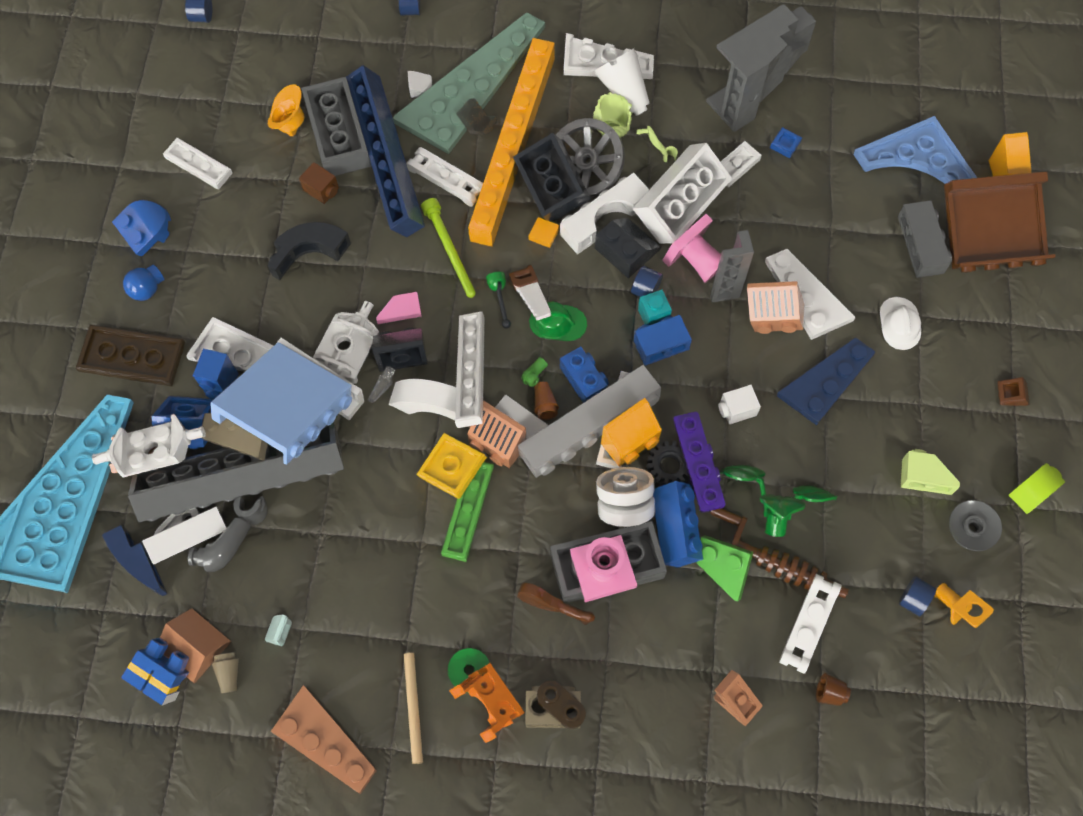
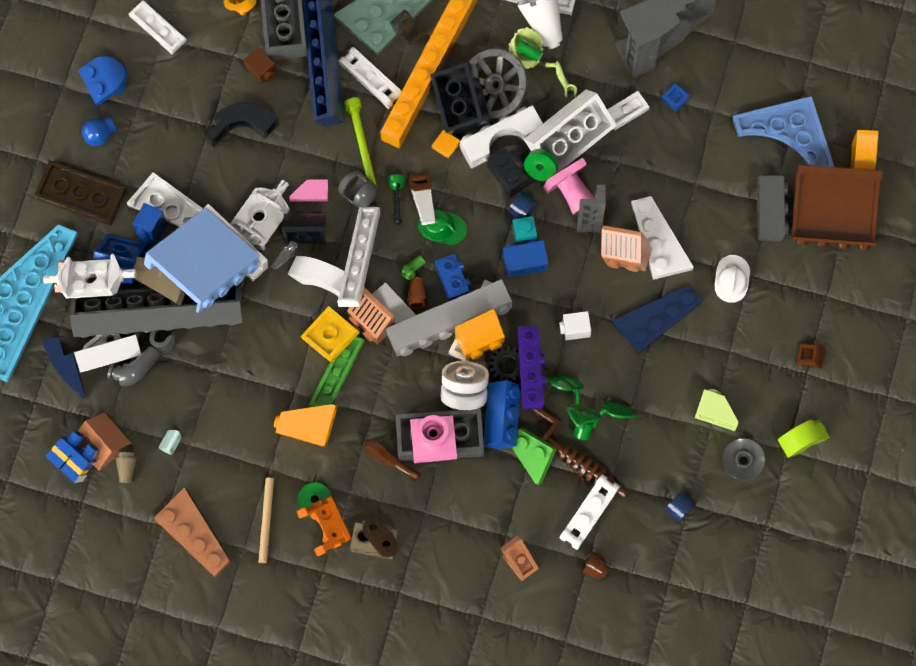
camera: 10 degrees right, 5 degrees up
light orange bracket [934,583,994,628] -> none
none -> light orange slope [274,404,338,447]
none -> dark grey helmet [338,170,377,208]
none -> green pin [515,38,543,62]
none -> green piece [524,149,558,181]

